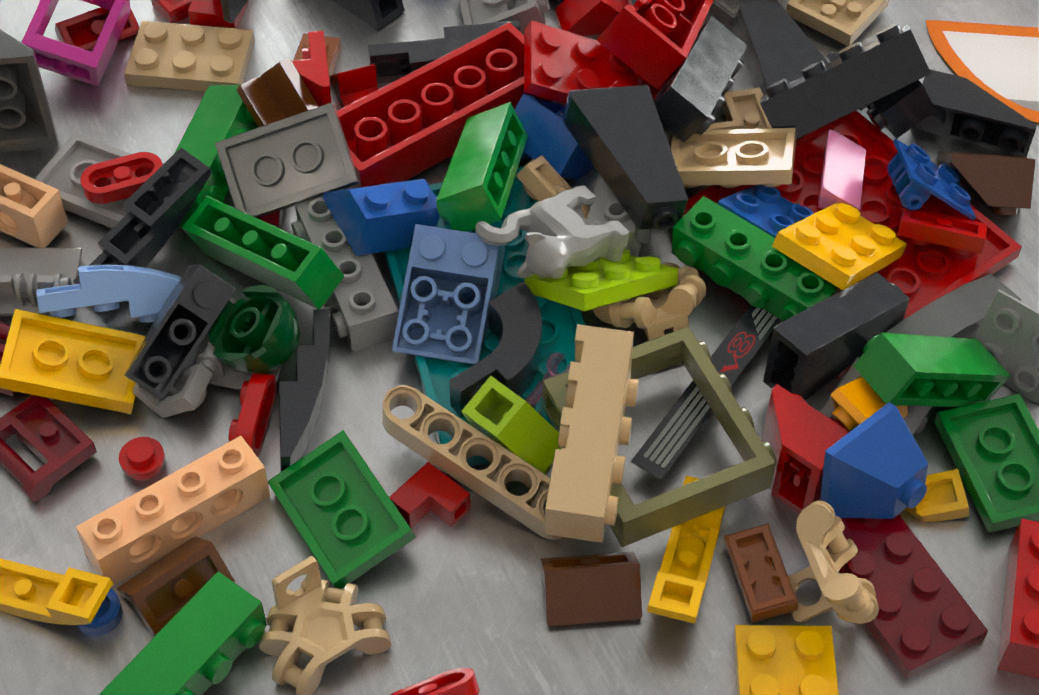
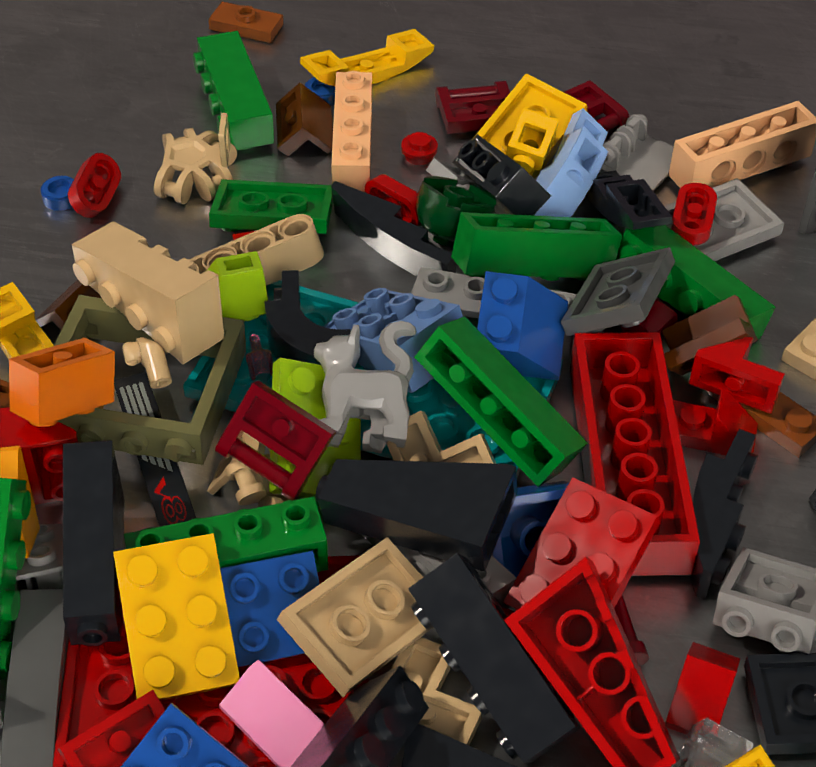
camera: 125 degrees right, 5 degrees down
none -> orange brick [9,338,115,427]
none -> tan arm [122,337,172,389]
none -> dark red plate [215,380,337,501]
none -> yellow brick [506,107,559,173]

